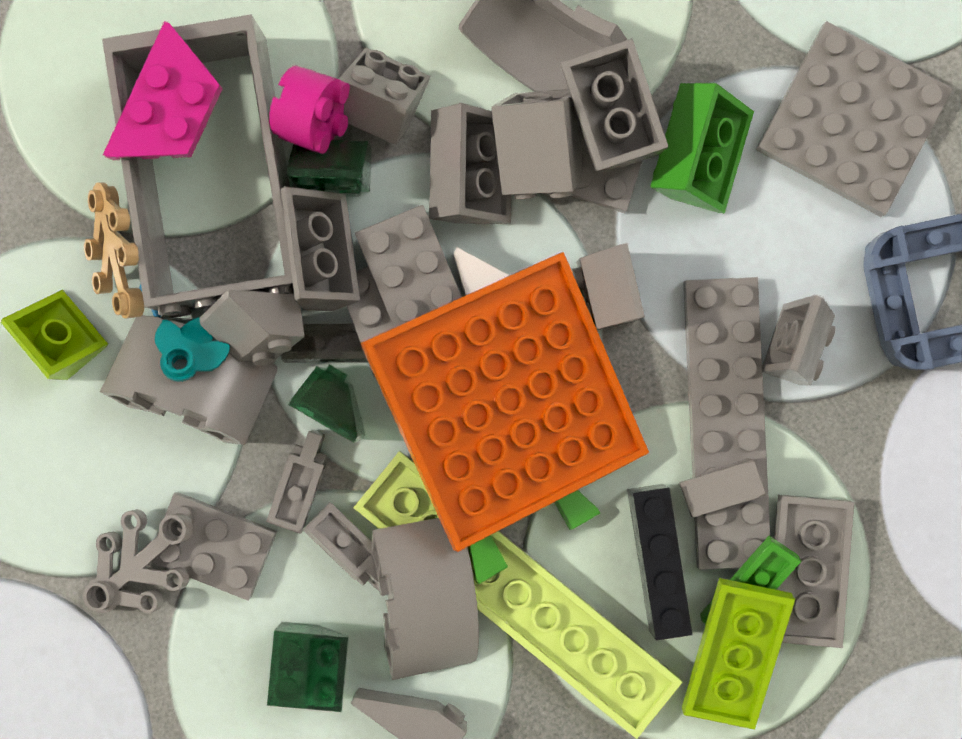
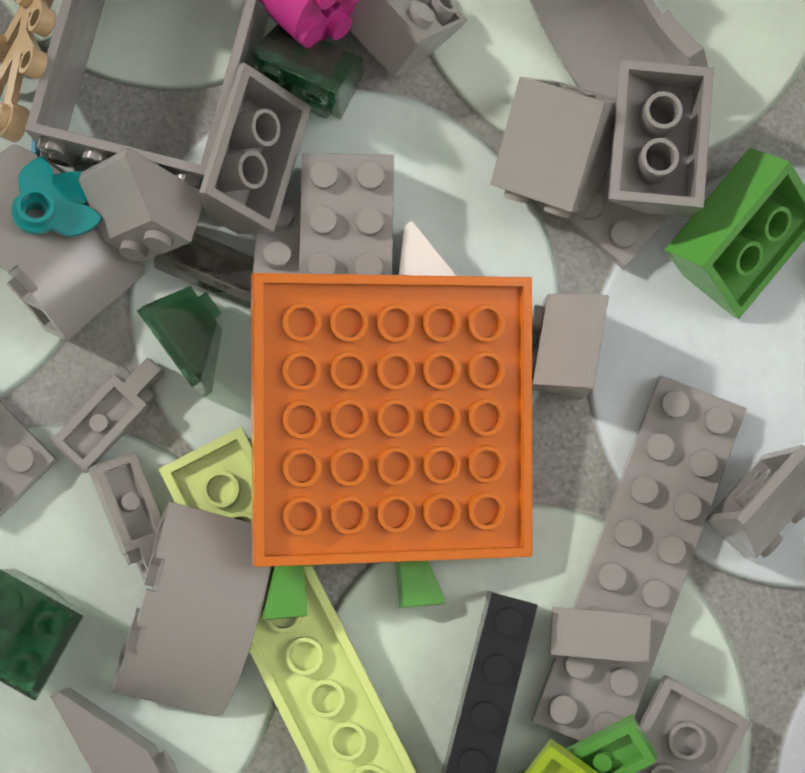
camera: 20 degrees right, 5 degrees down
light grey slope [429,103,511,224] -> none

